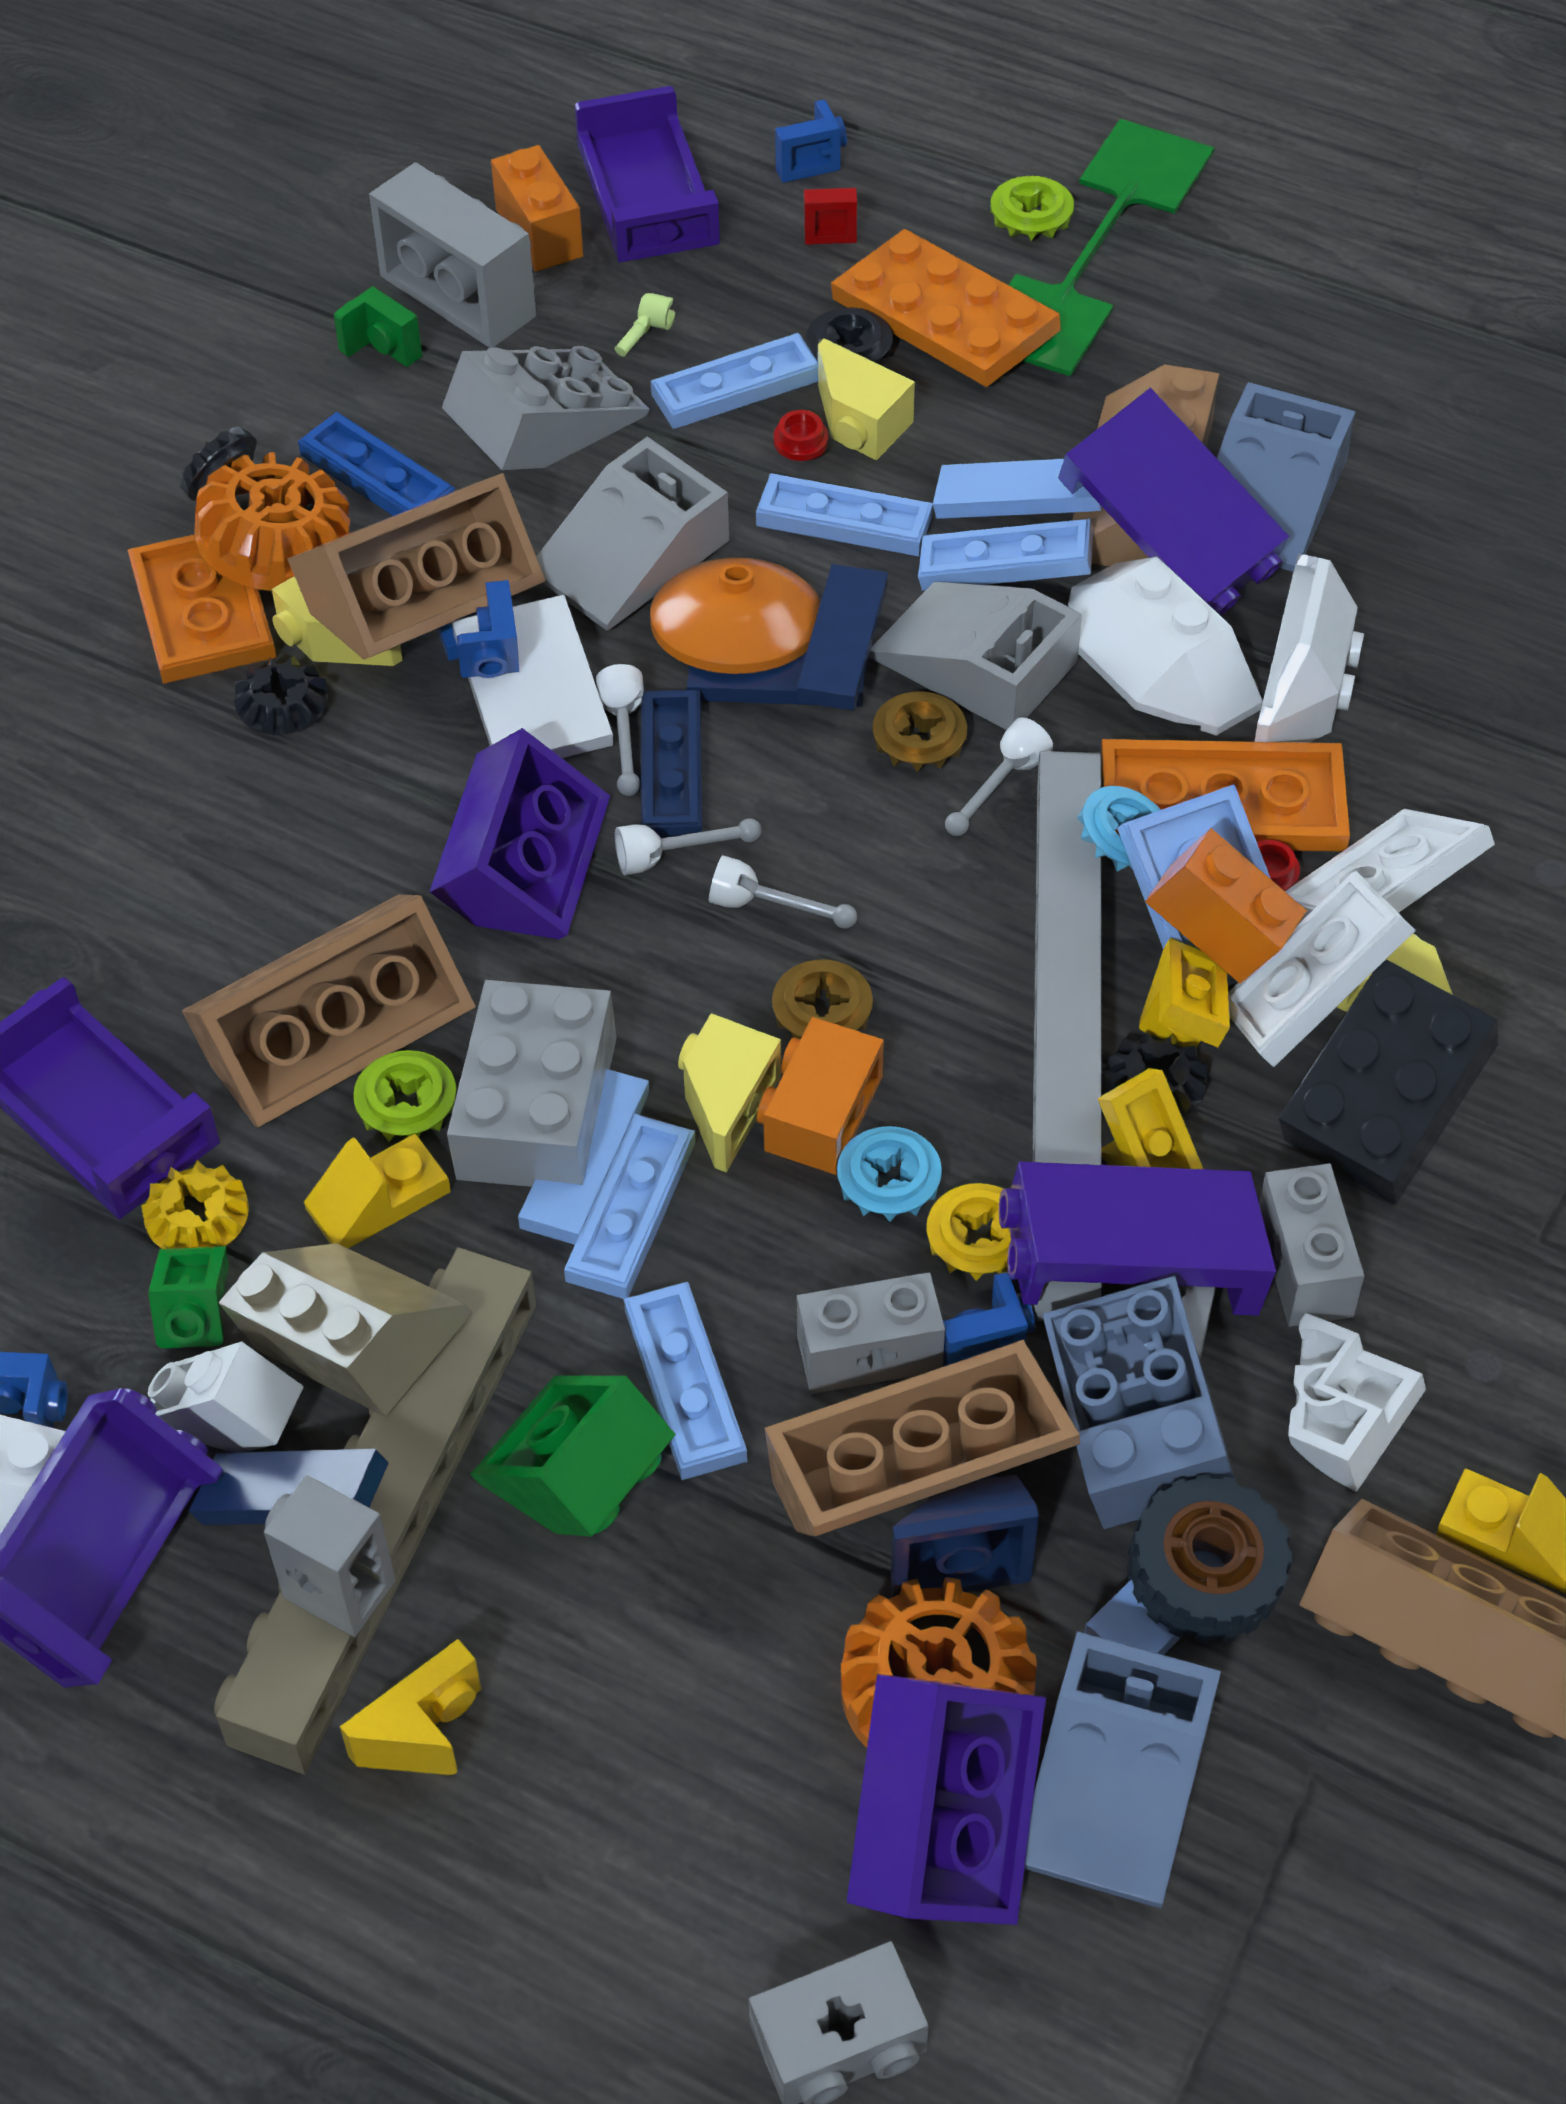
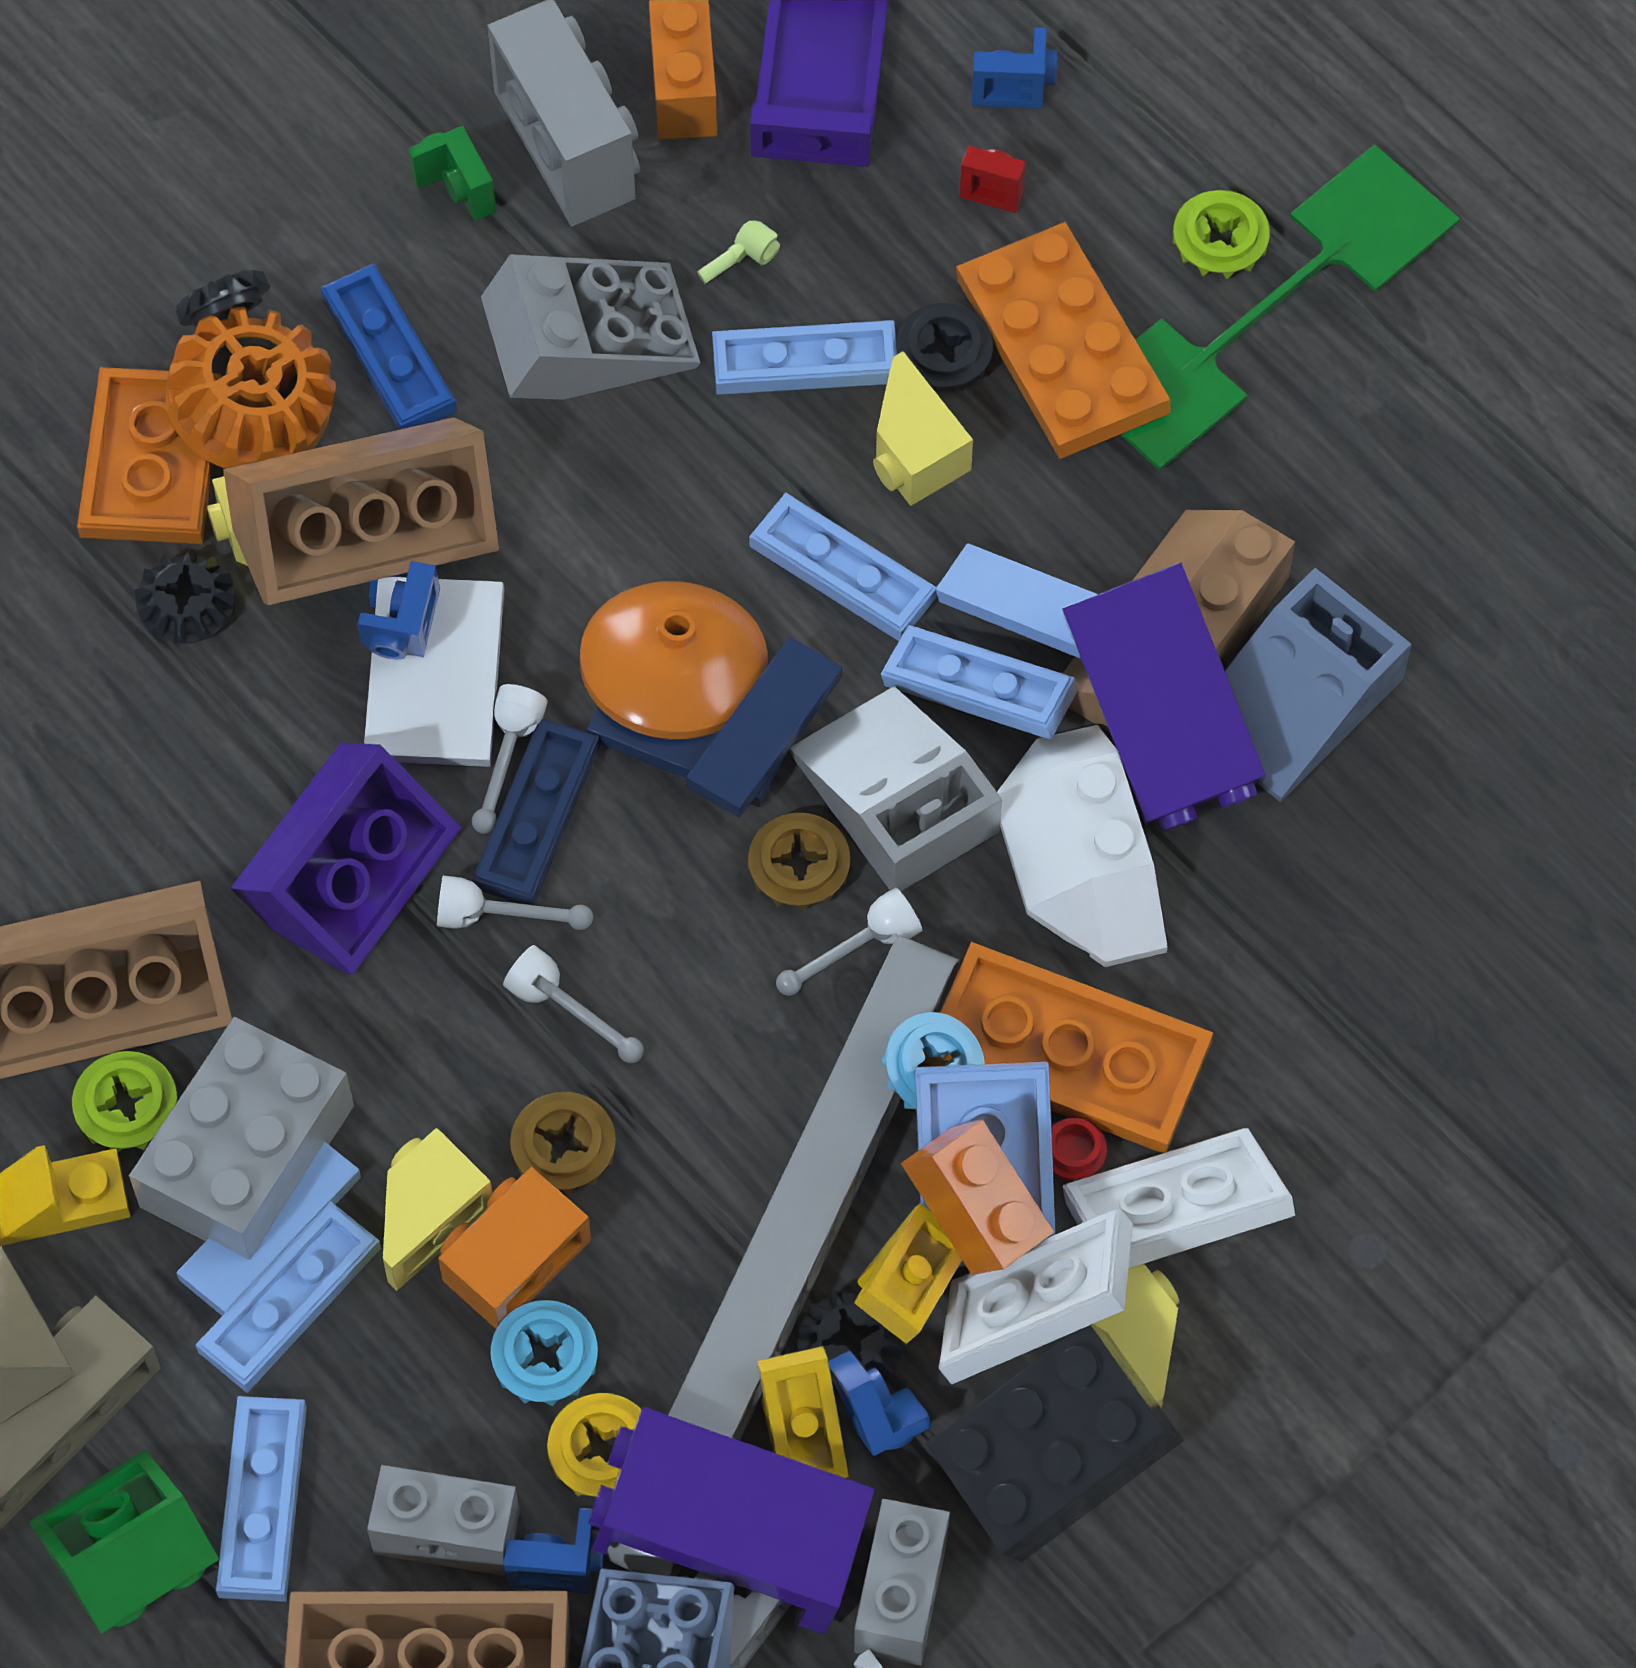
camera: 20 degrees right, 10 degrees up
light grey slope [536,436,729,631] -> none
red plate [773,410,828,461] -> none
white wedge [1255,554,1364,743] -> none
none -> blue bracket [828,1351,932,1456]

